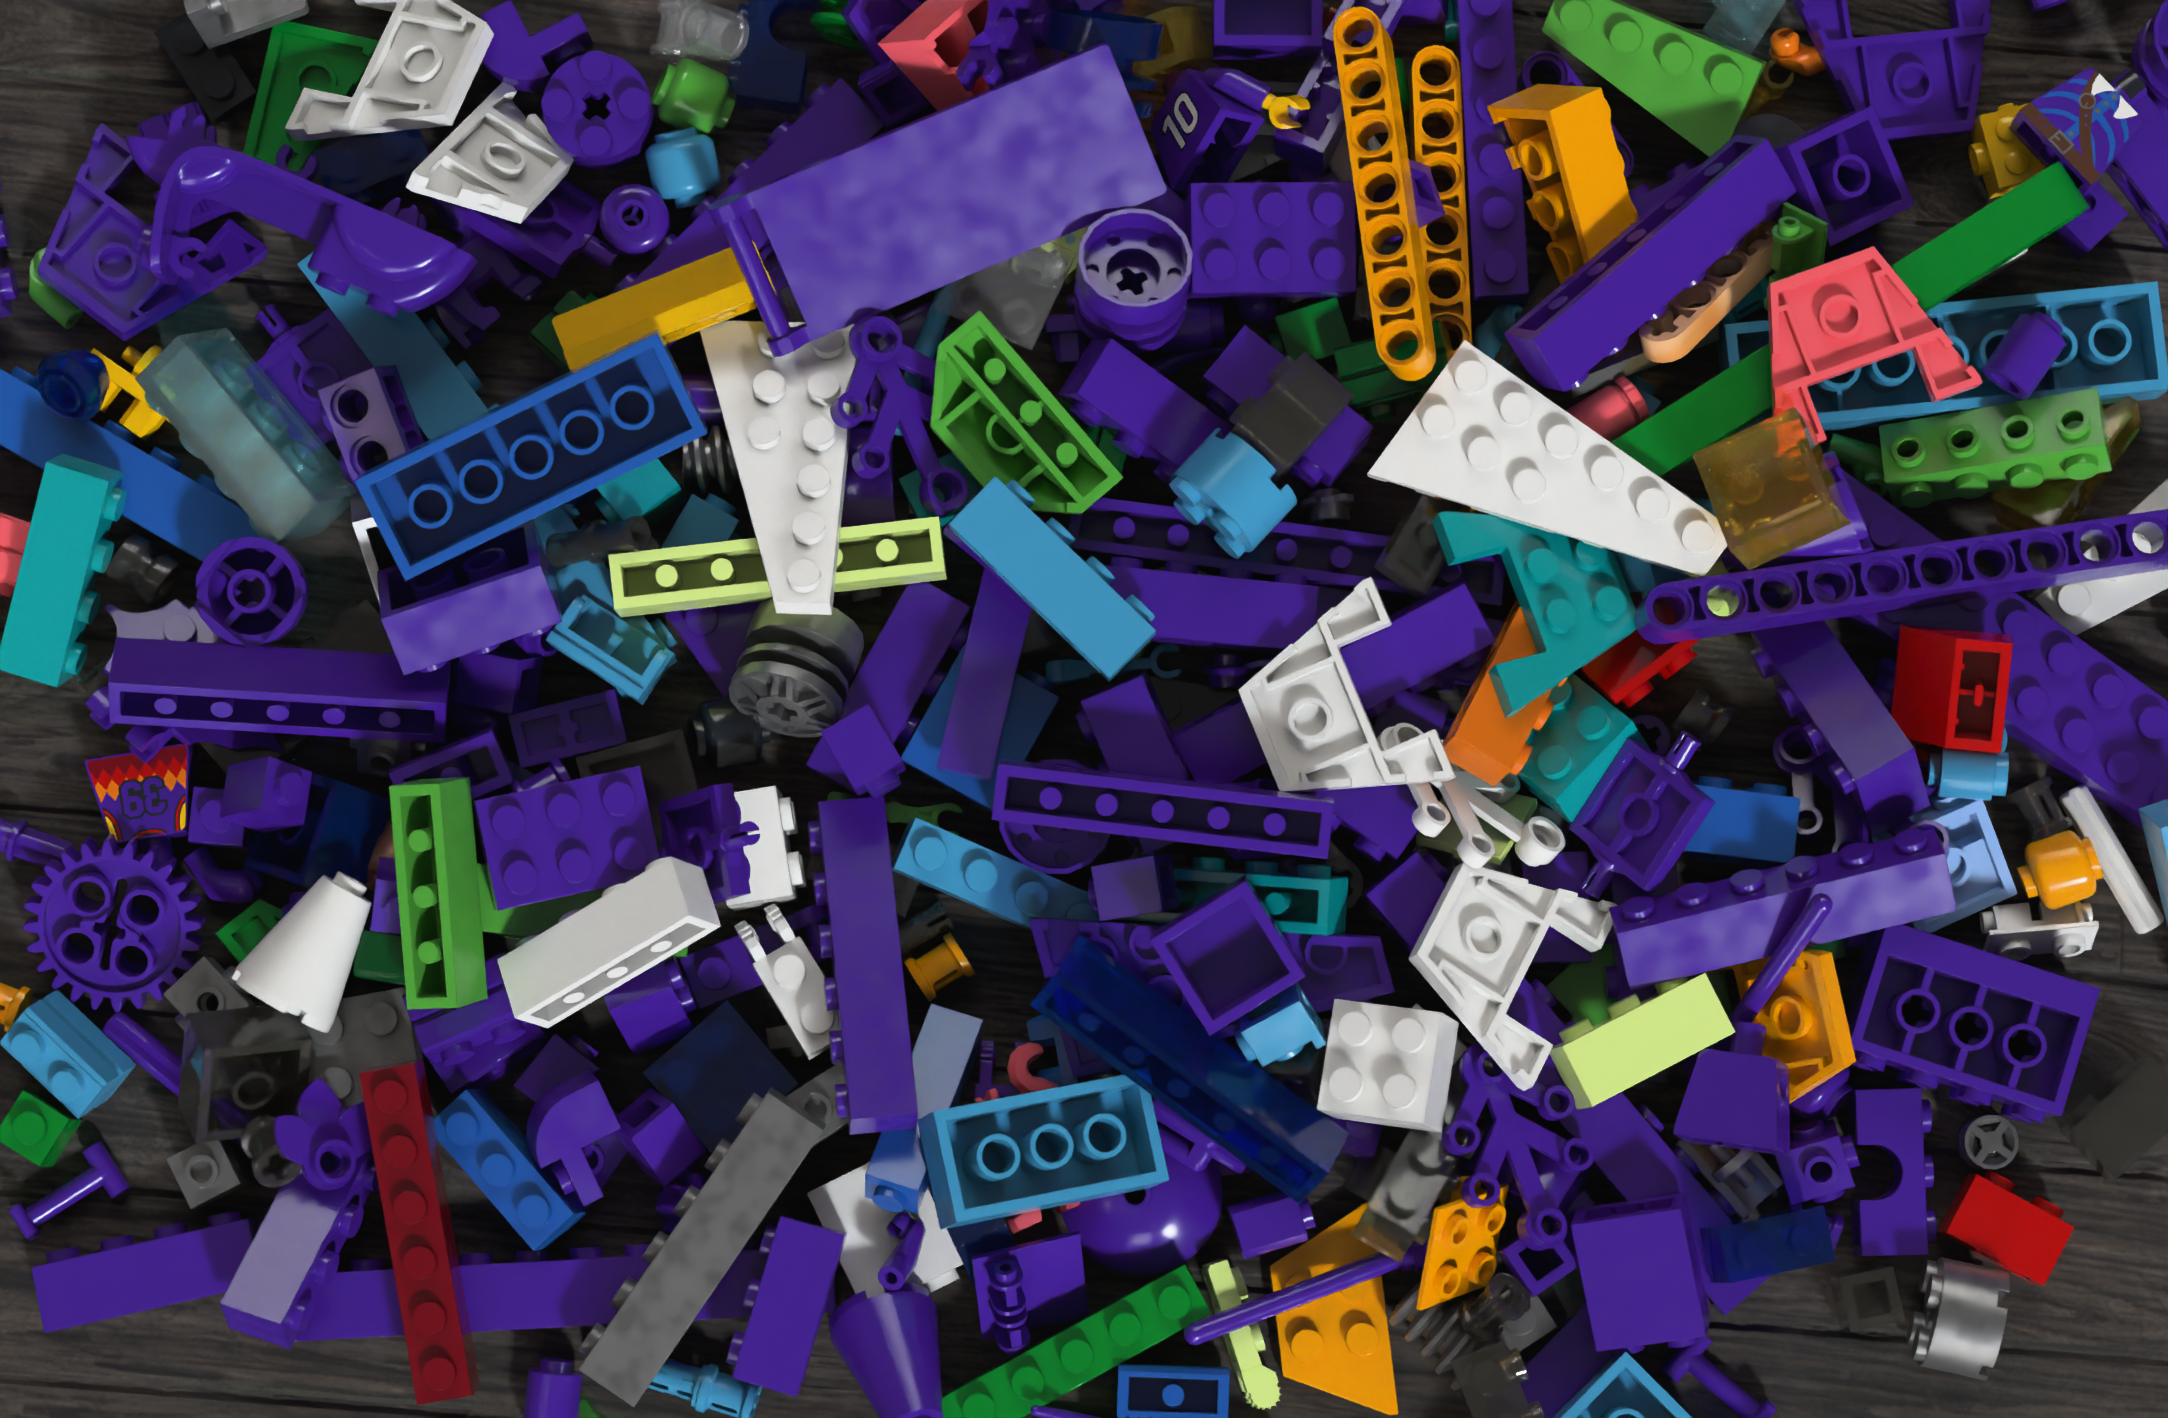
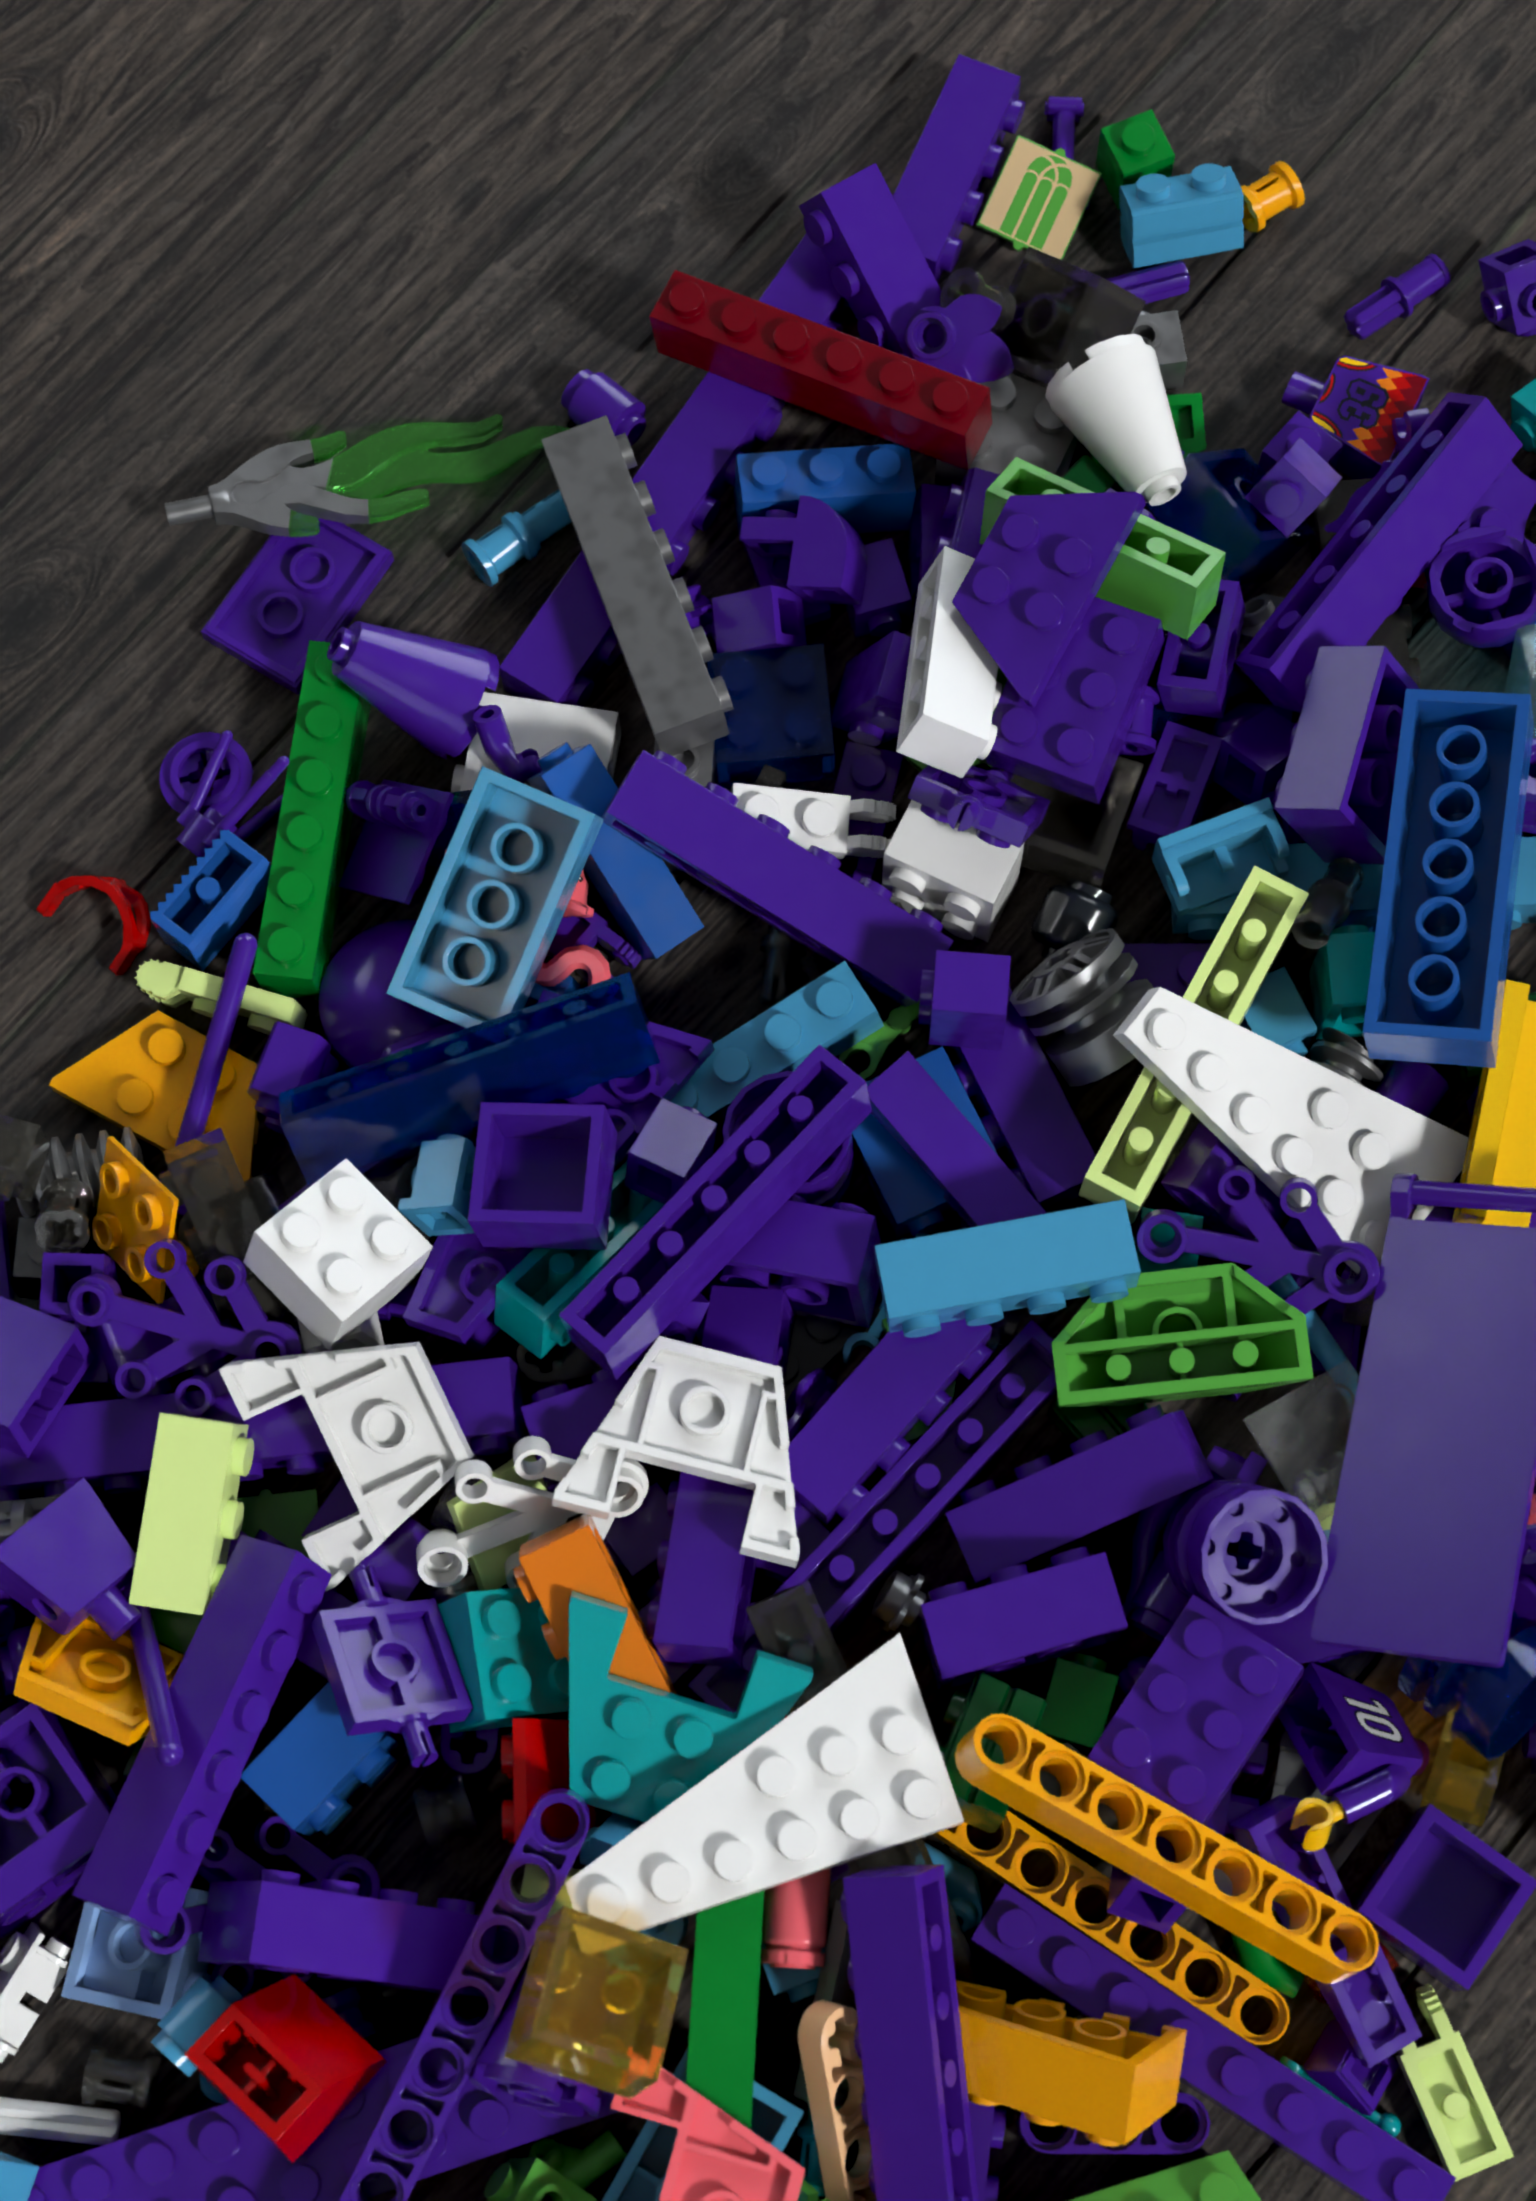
camera: 130 degrees right, 10 degrees down
dark purple gear [23,834,206,1012] -> none
flat silver brick [166,1134,251,1209] -> none
dark purple arm [183,846,264,904] -> none
dark purple brick [726,1215,847,1397] -> none
light orange bush [904,932,976,1002] -> none
dark azure brick [1170,428,1297,559] -> none
clear smoke brick [1229,352,1354,482] -> none
light orange head [2017,830,2103,910] -> none
none -> dark purple wing [952,491,1146,708]
none -> piece [976,135,1102,265]

